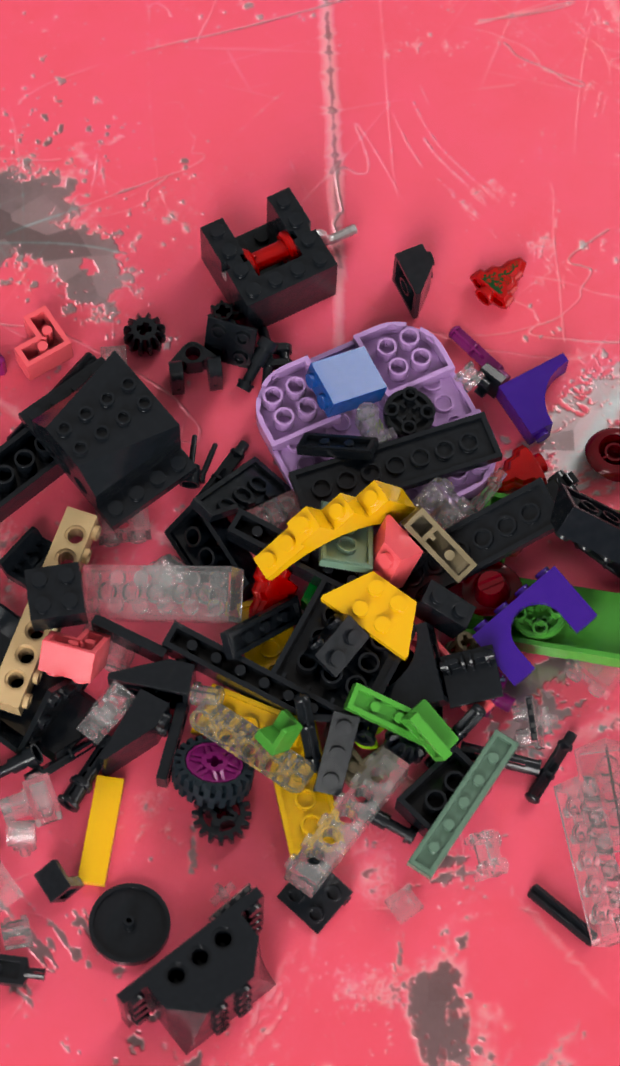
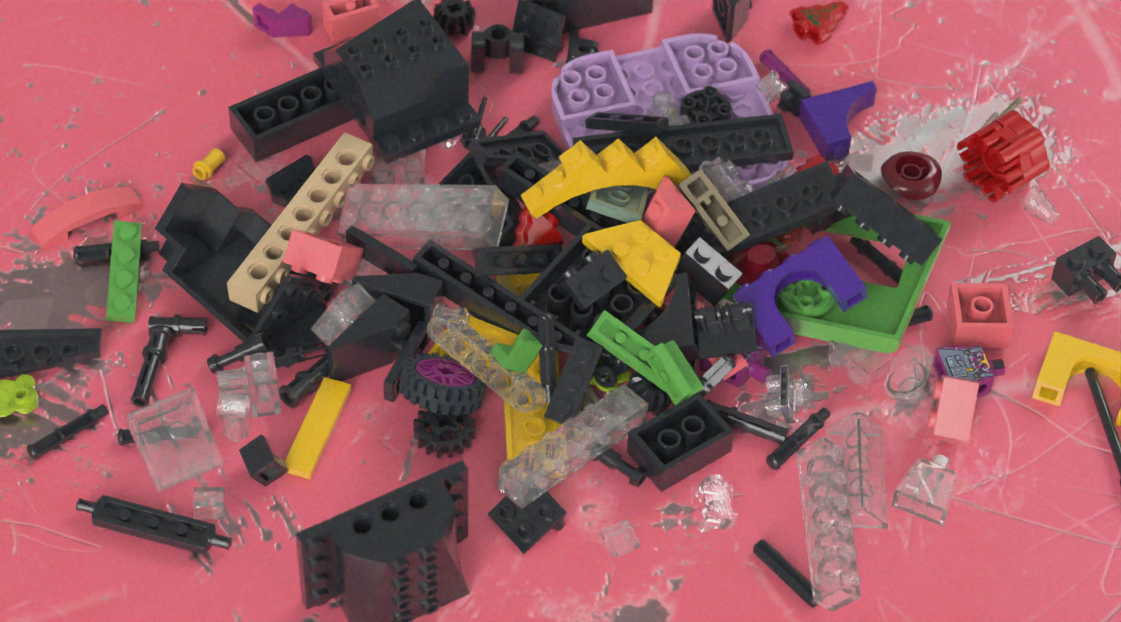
camera: 10 degrees right, 15 degrees down
black brick [24,562,88,632] -> none
black piece [89,883,171,966] -> none
black piece [236,335,279,393] -> none
brick [305,346,387,418] -> none
sand green tile [407,729,519,880] -> none

